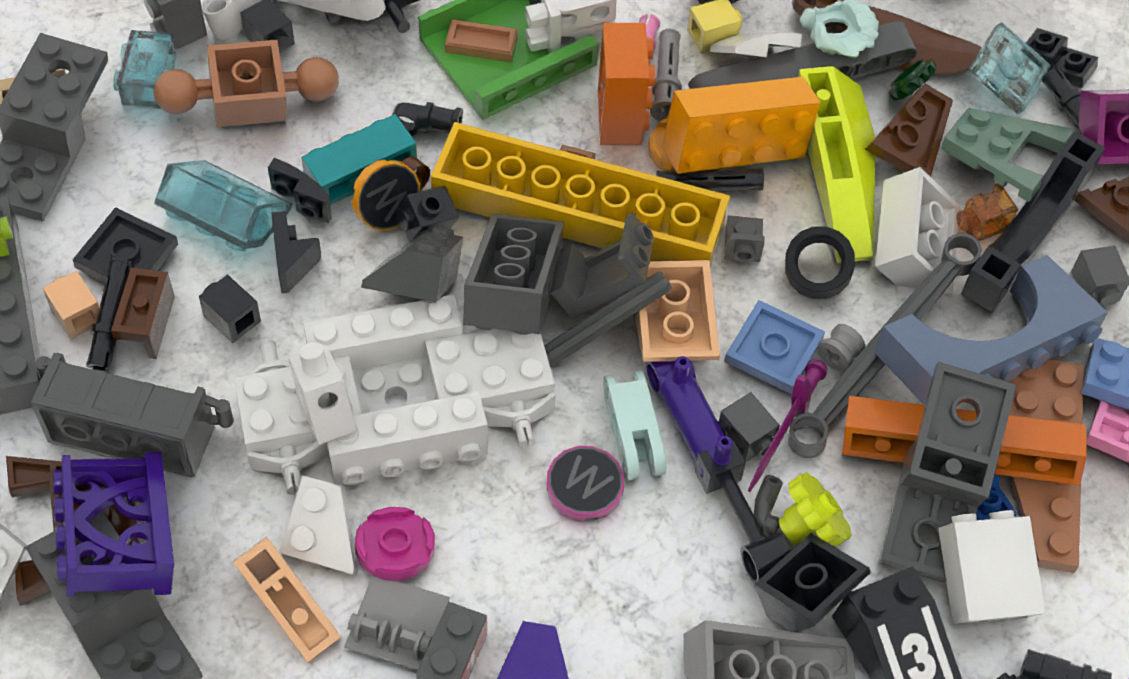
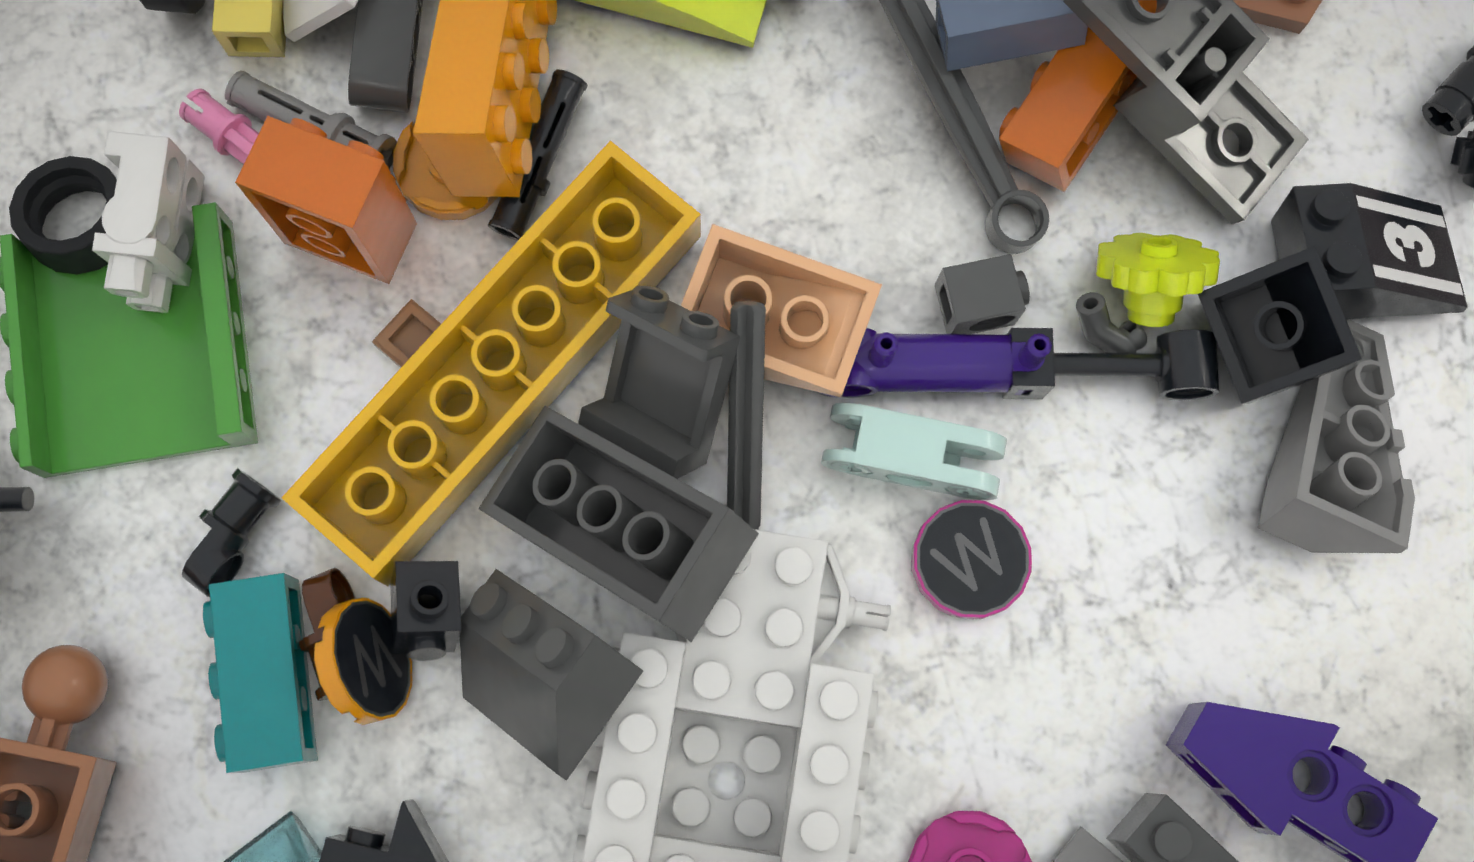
camera: 70 degrees left, 20 degrees up
black slope [268,157,332,223] -> none
nougat tile [445,19,518,62] -> none
dark grey bracket [724,215,765,262] -> none
medium blue plate [724,300,825,395] -> none
magenta sword [748,360,827,492] -> none
black tyre [785,226,855,299] -> none
light grey wheel [817,324,866,371] -> none
white brick [938,510,1046,625] -> none

